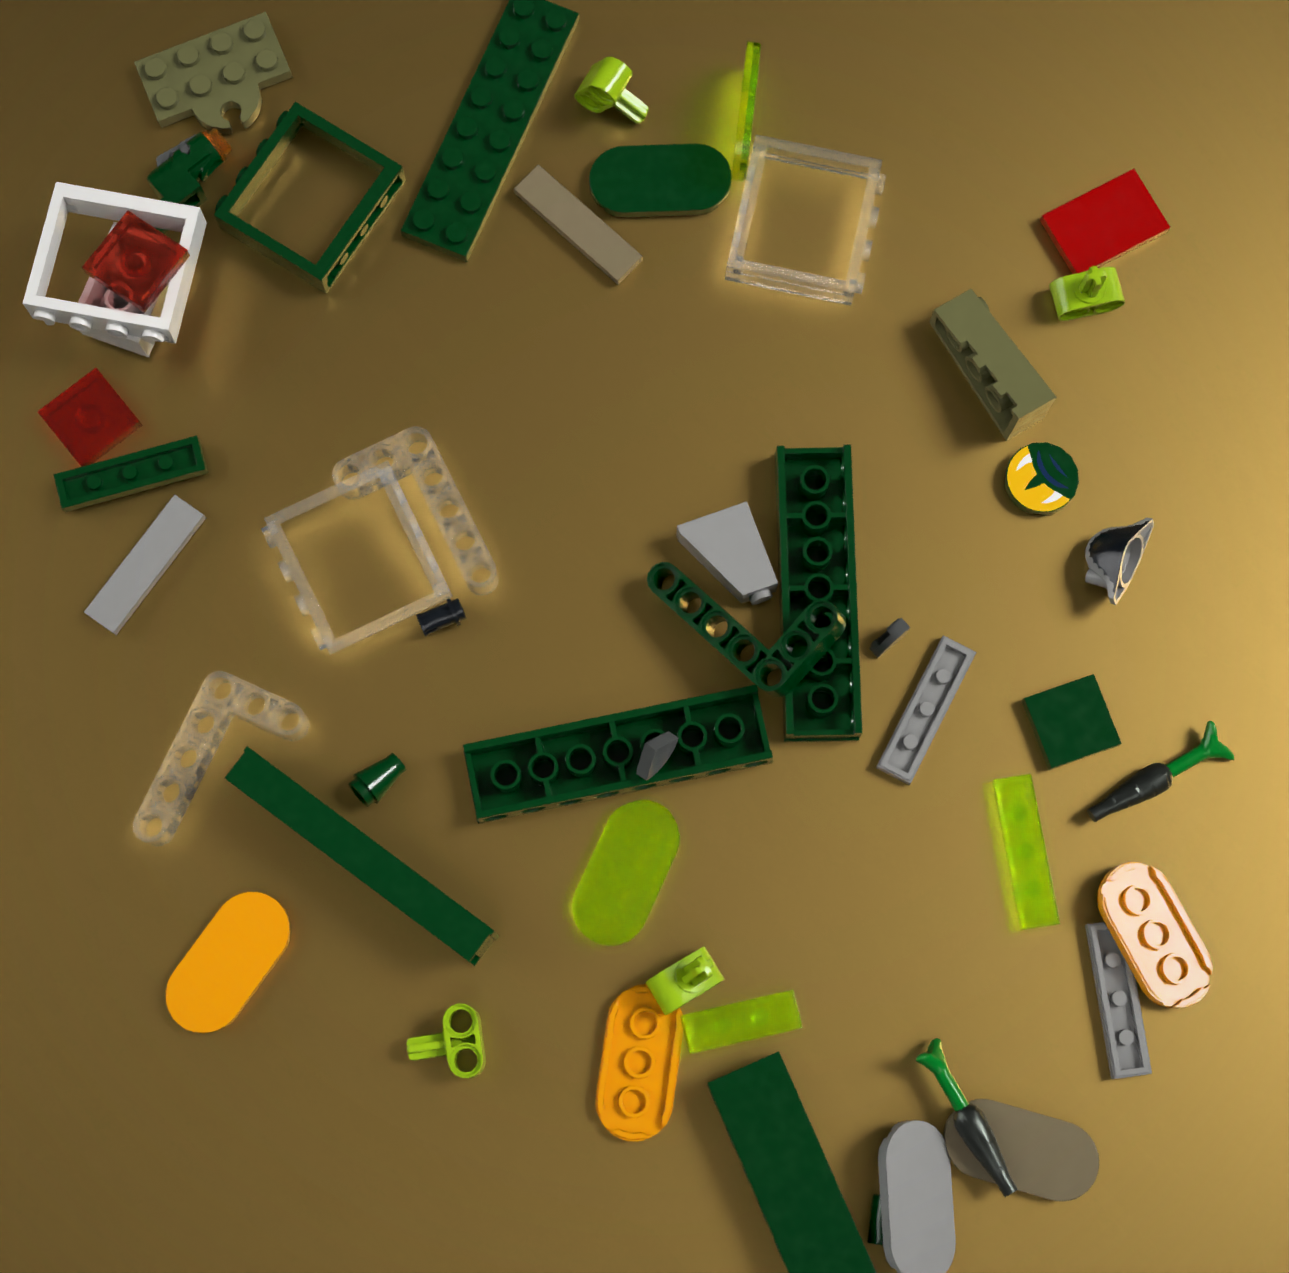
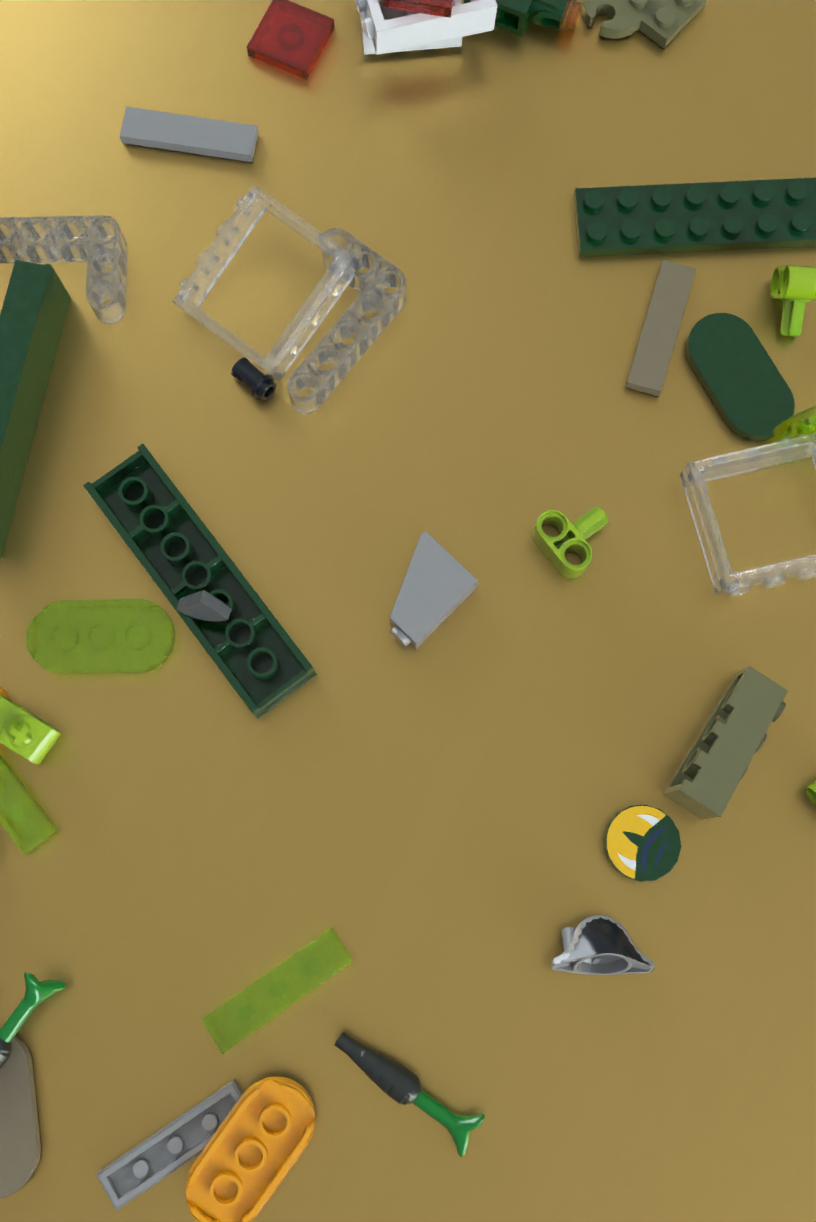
camera: 65 degrees right, 0 degrees up
dark green plate [53,435,208,513] -> none
dark green window [214,102,406,294] -> none
dark green cone [348,753,406,807] -> none
dark green beam [647,562,846,698] -> none
dark green tile [775,445,862,742] -> none
dark grey tile [869,618,910,658] -> none
light grey tile [876,635,977,785] -> none
dark green tile [1022,674,1122,770] -> none
none -> lime beam [533,506,609,578]

